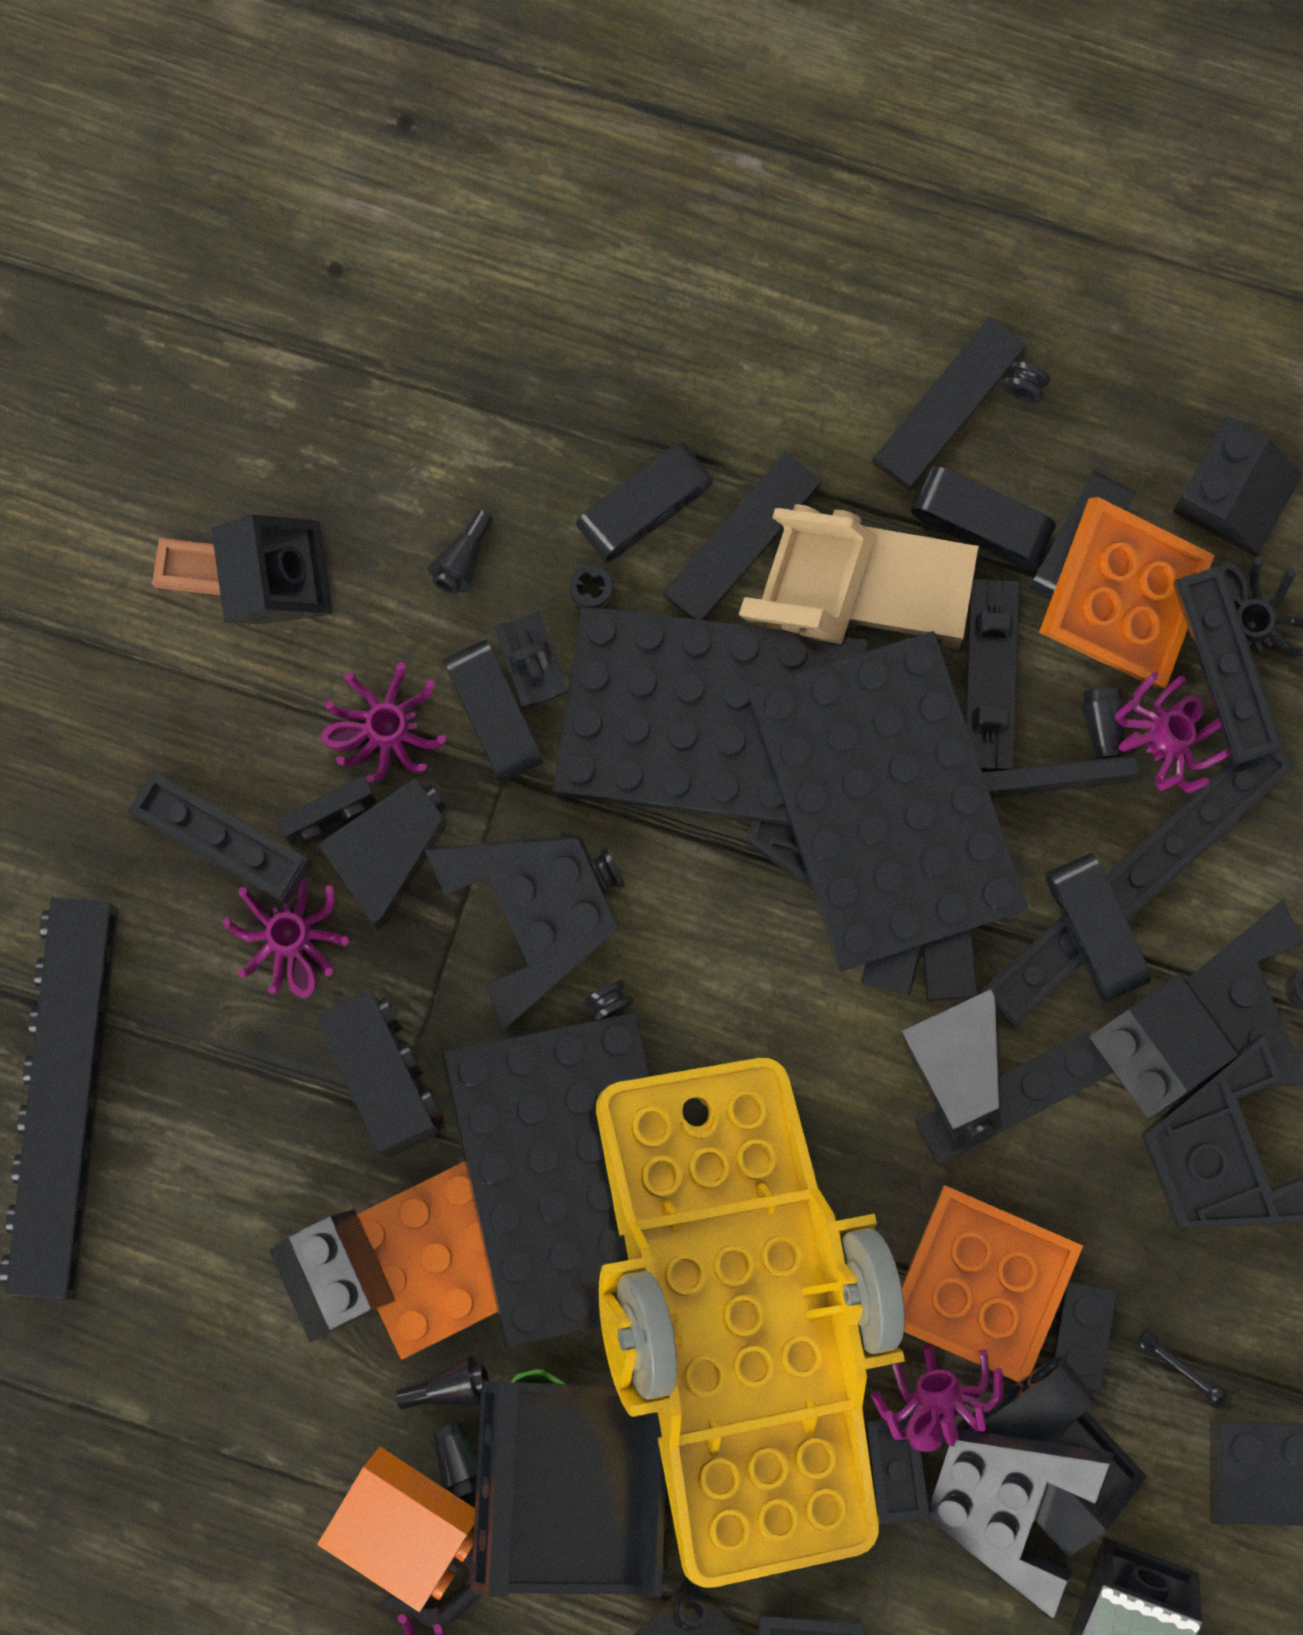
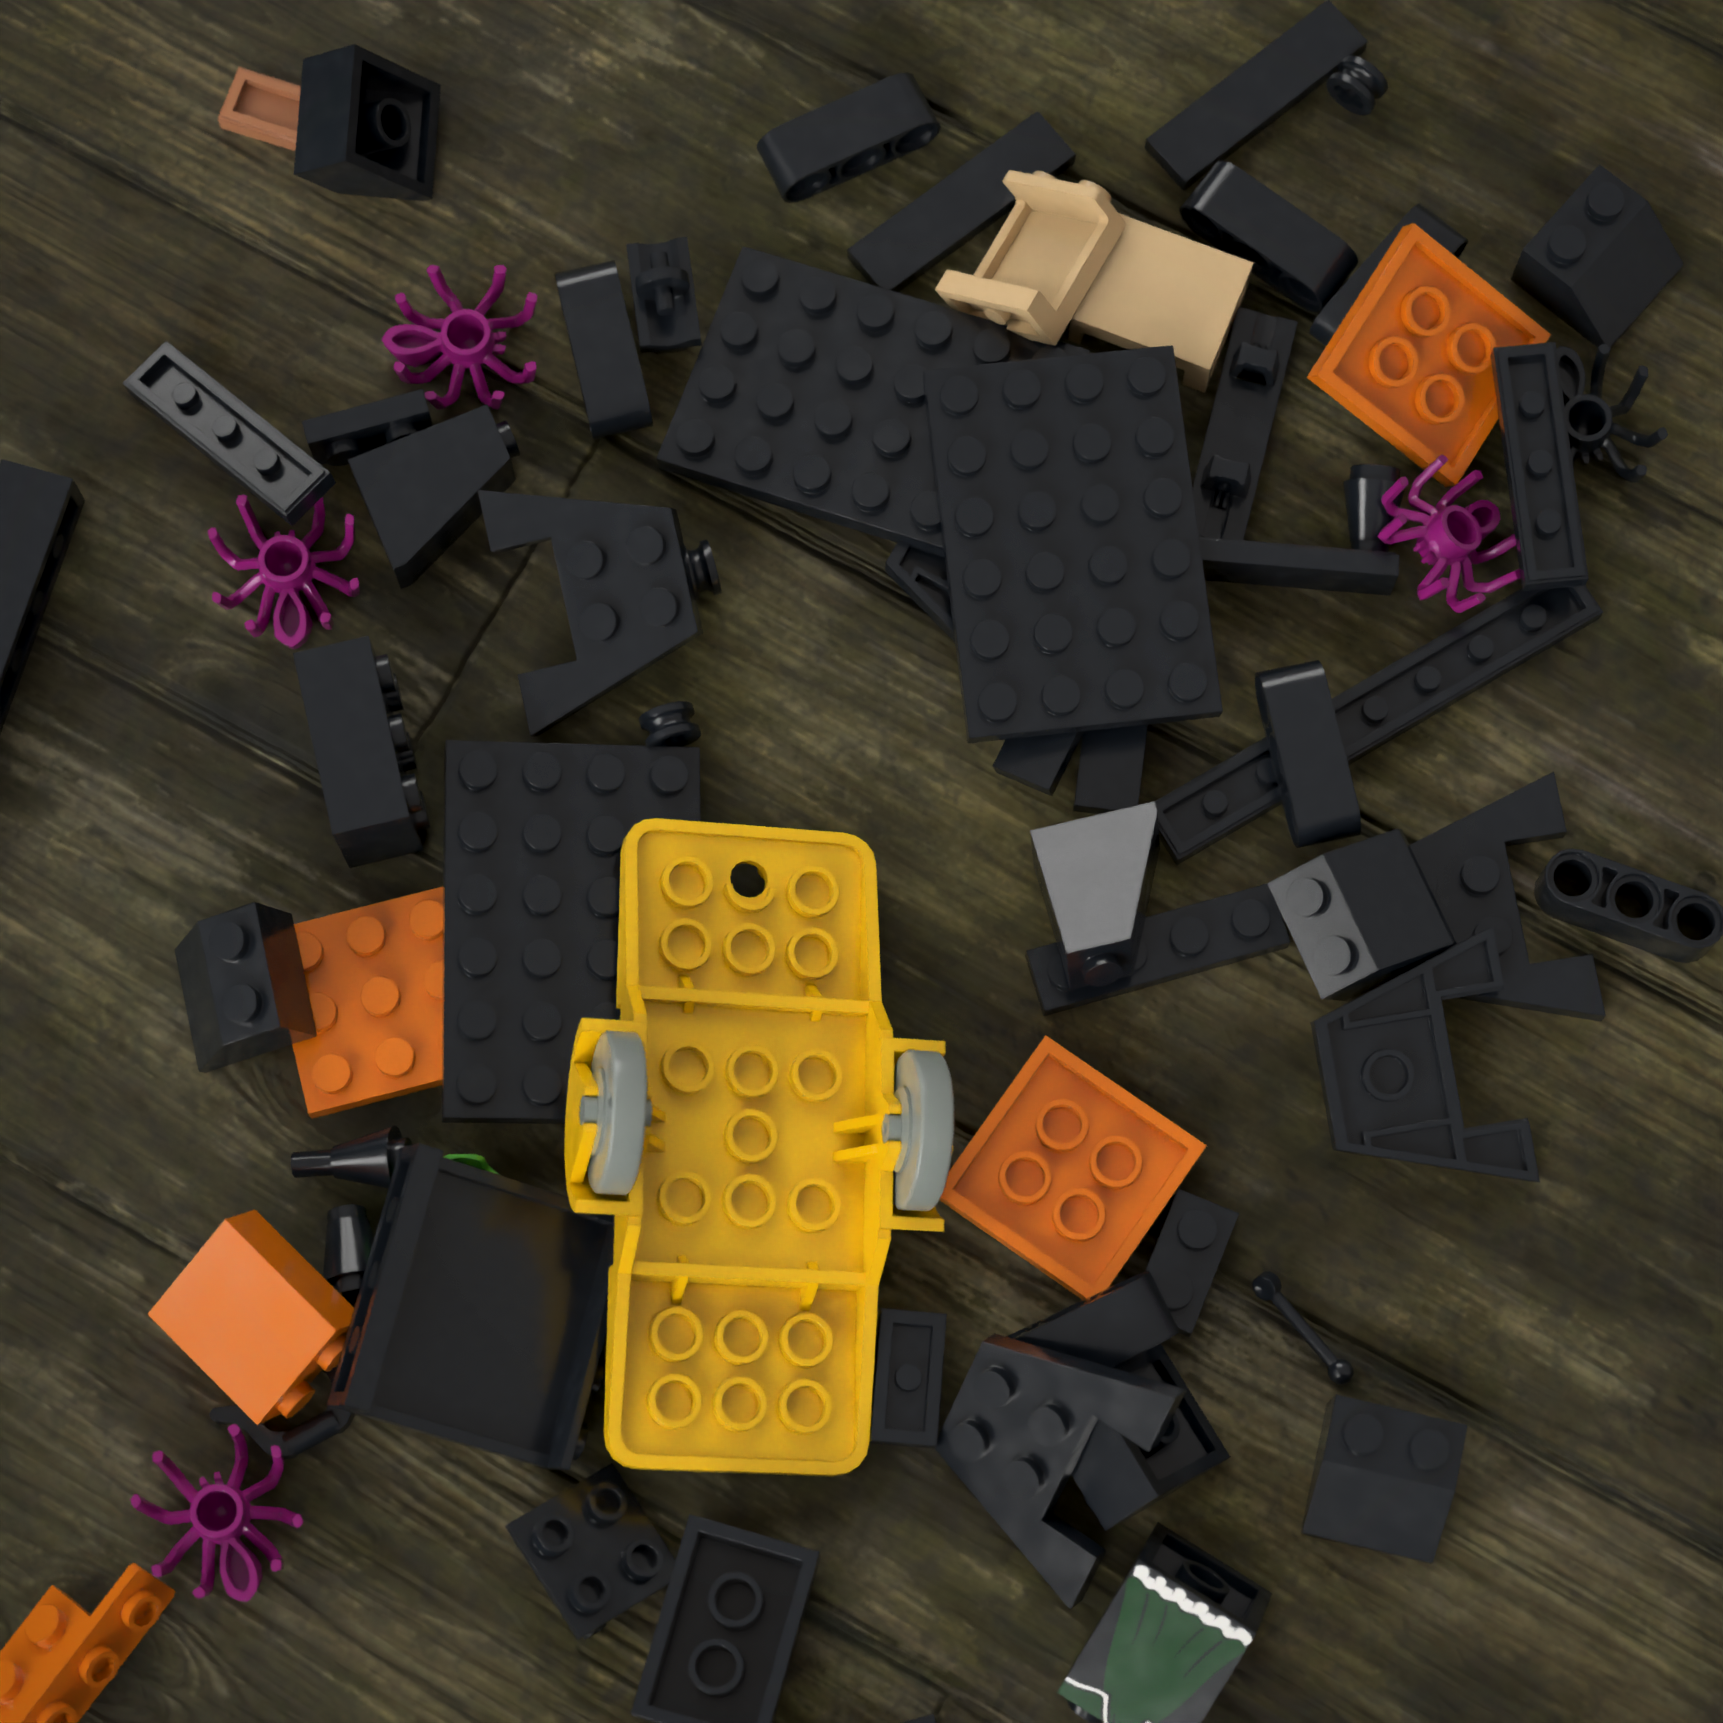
camera: 10 degrees right, 5 degrees down
black cone [428,510,493,594] -> none
black bush [570,564,613,609] -> none
magenta animal [871,1344,1003,1452] -> none

